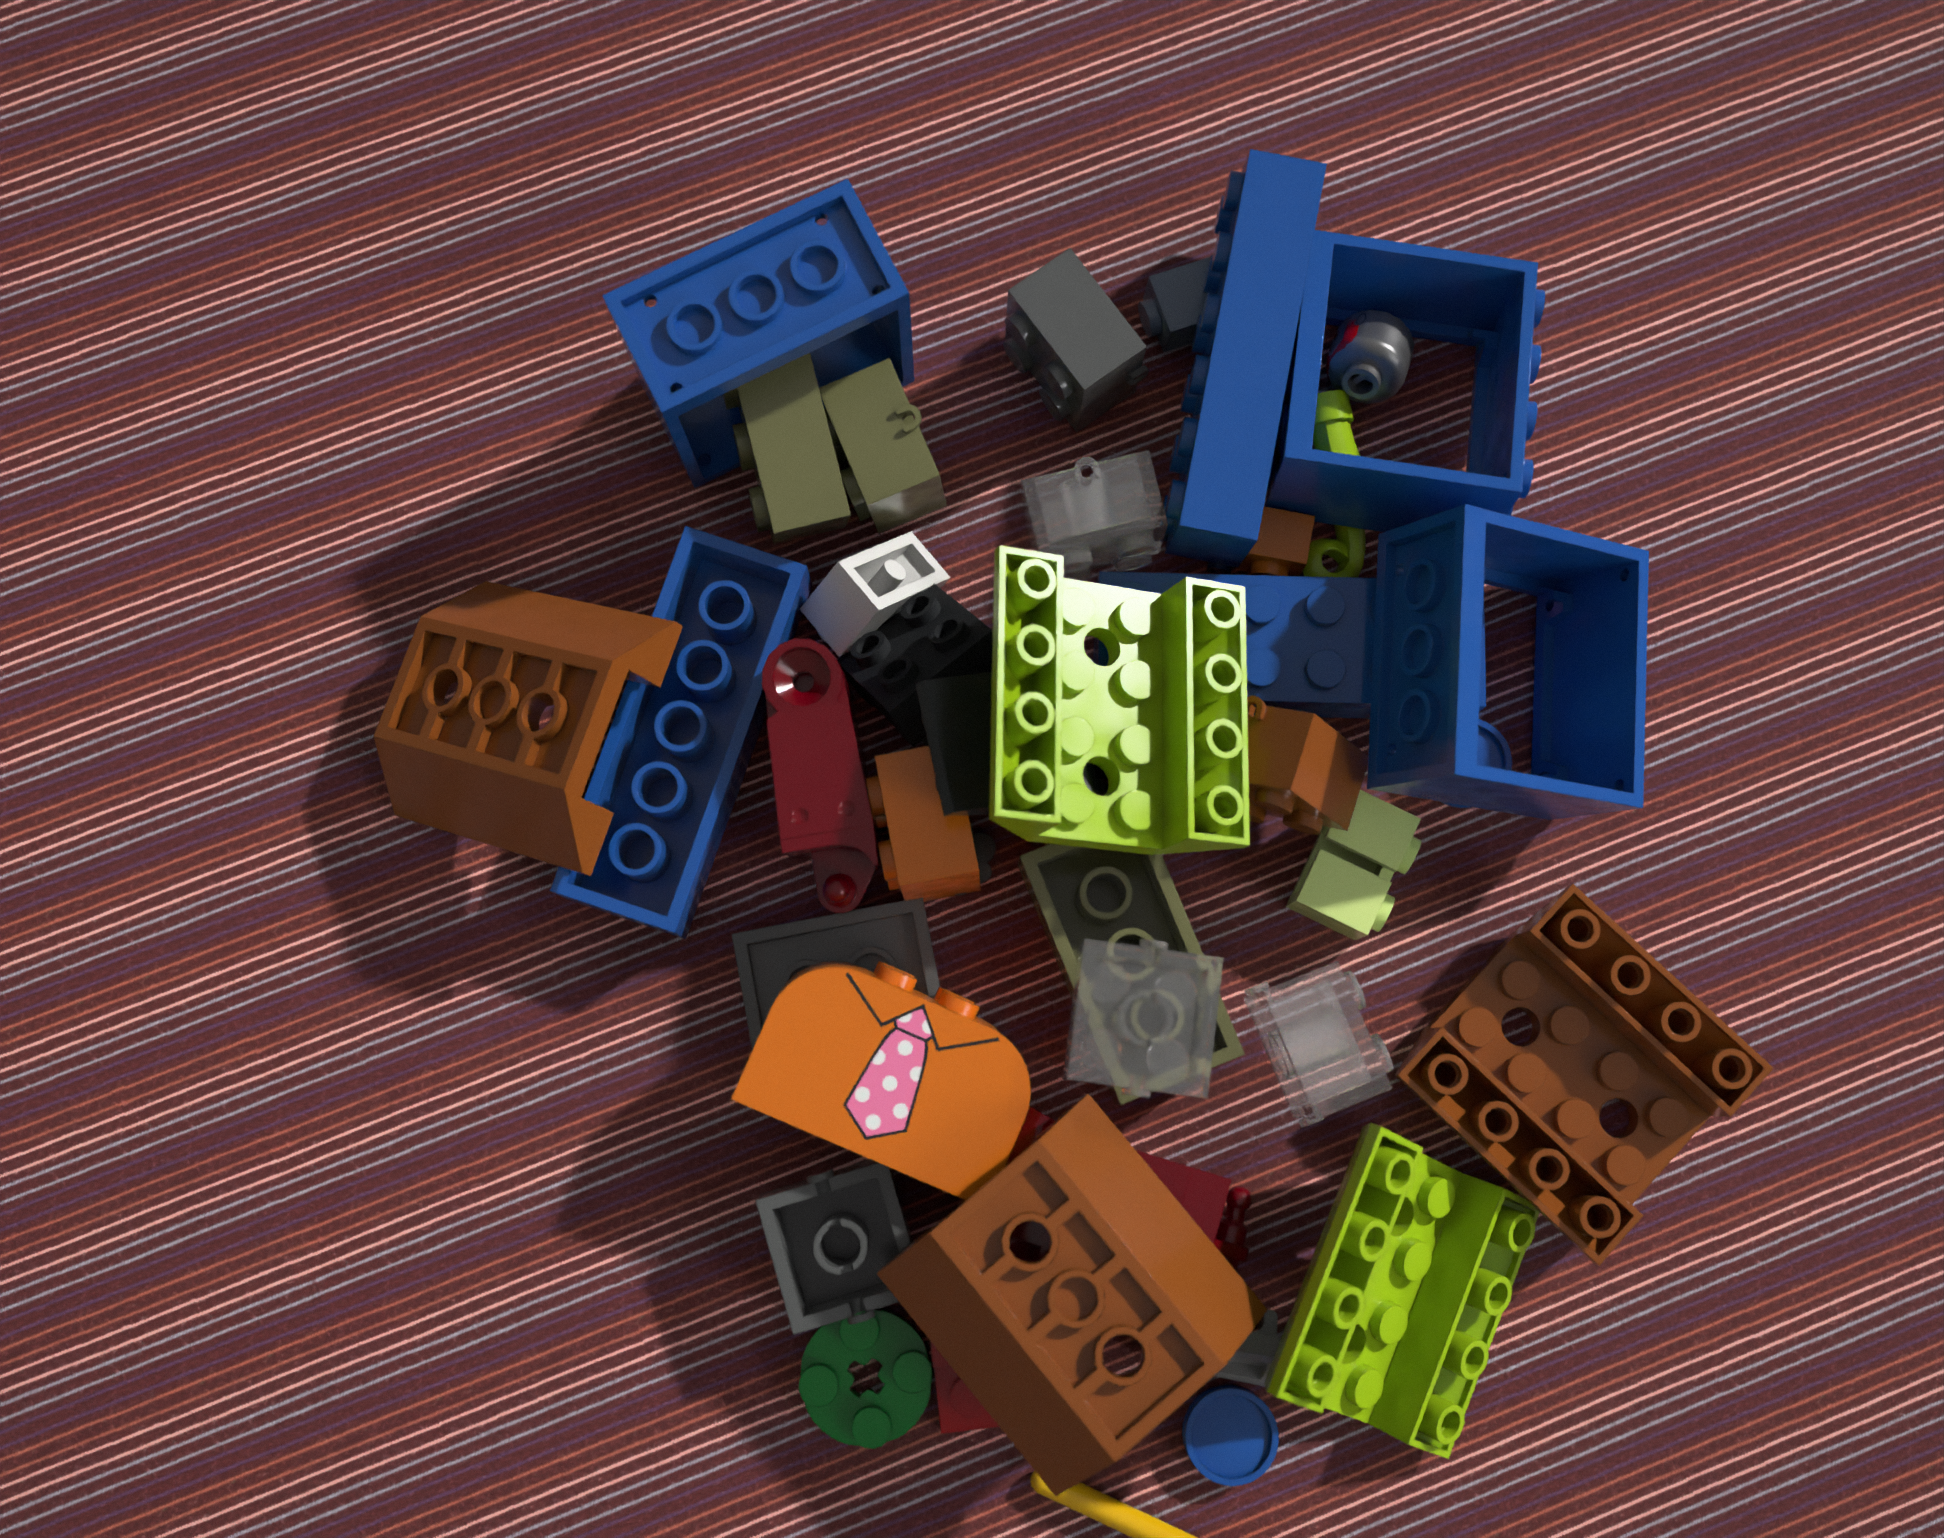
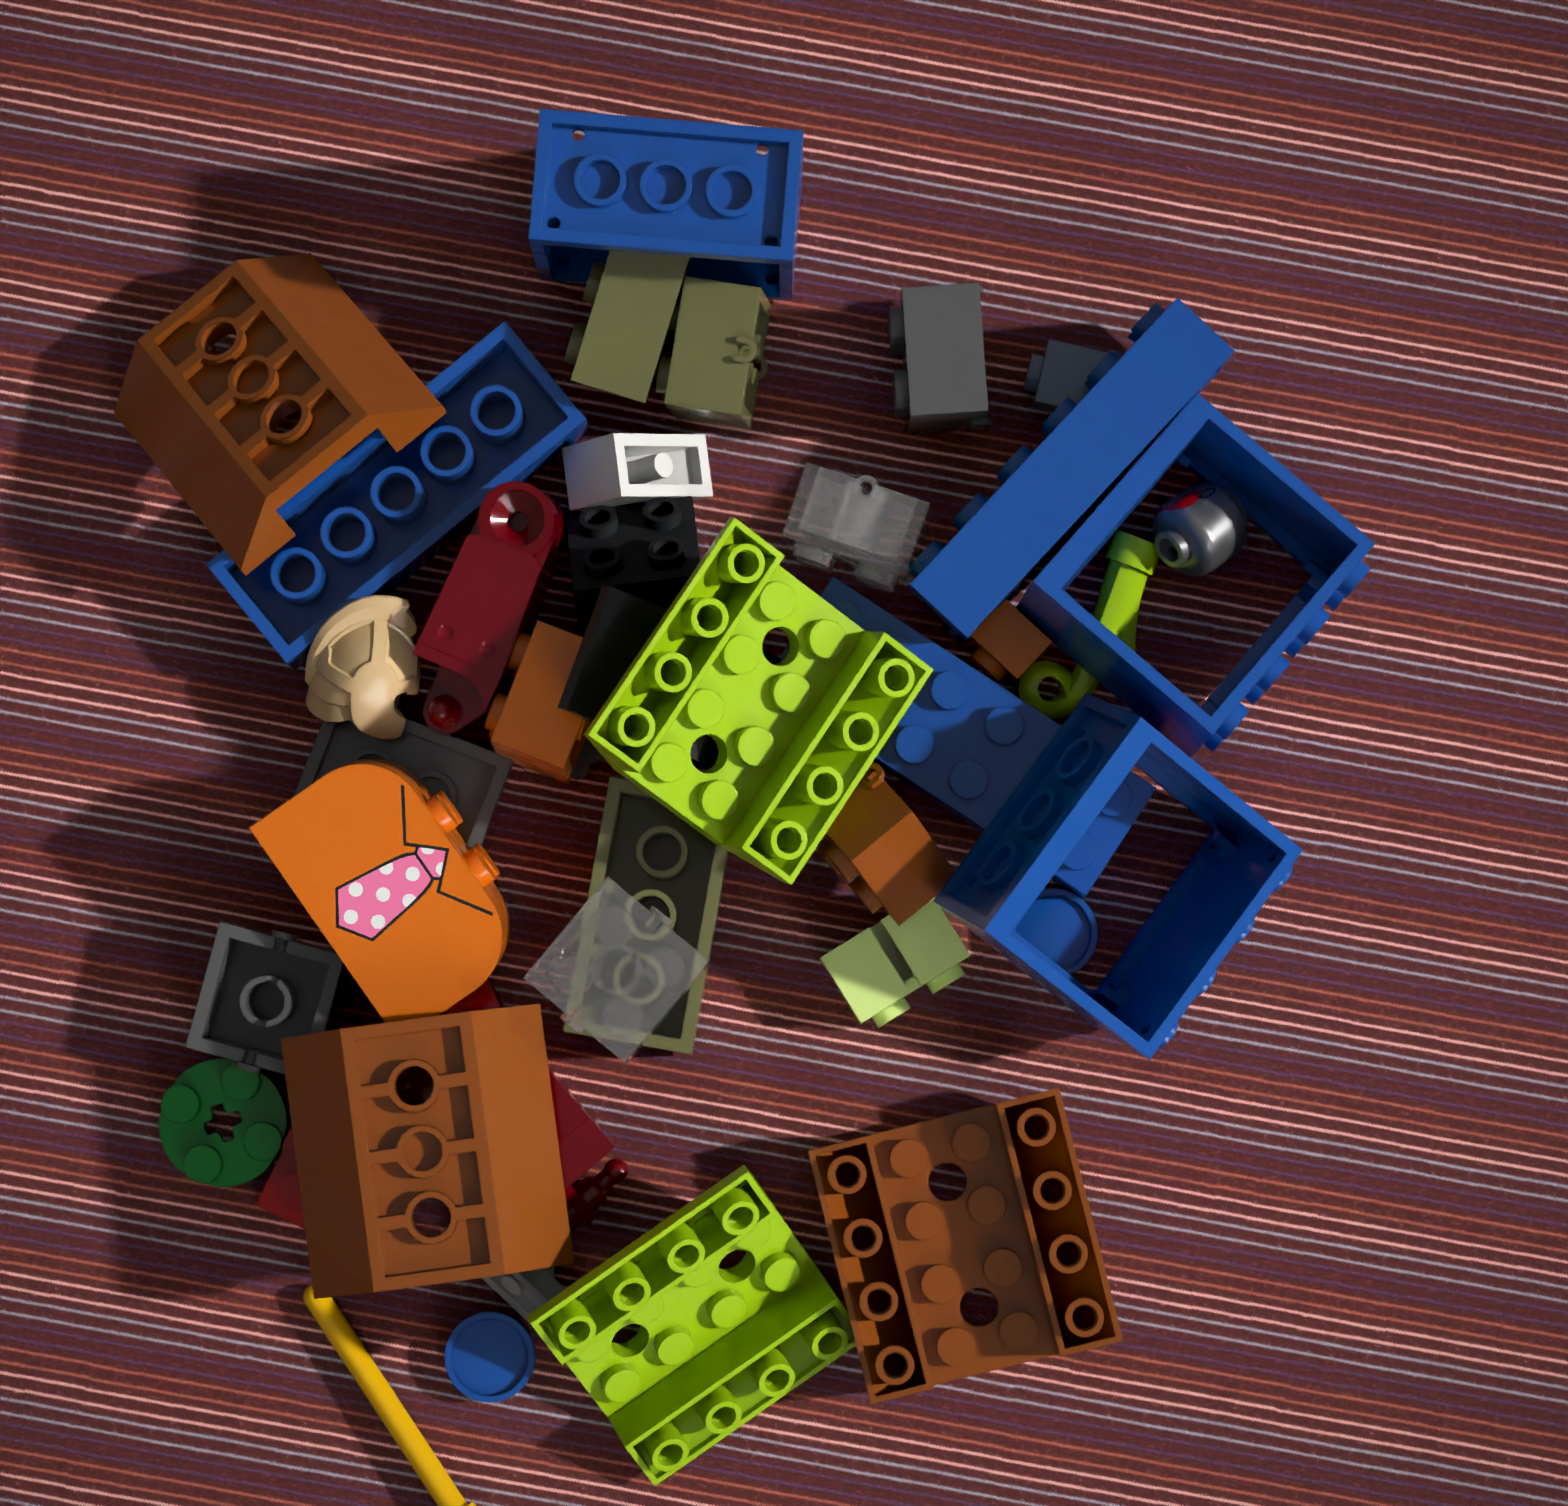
camera: 35 degrees right, 5 degrees up
clear brick [1243,961,1393,1128] -> none
none -> tan helmet [305,595,420,739]

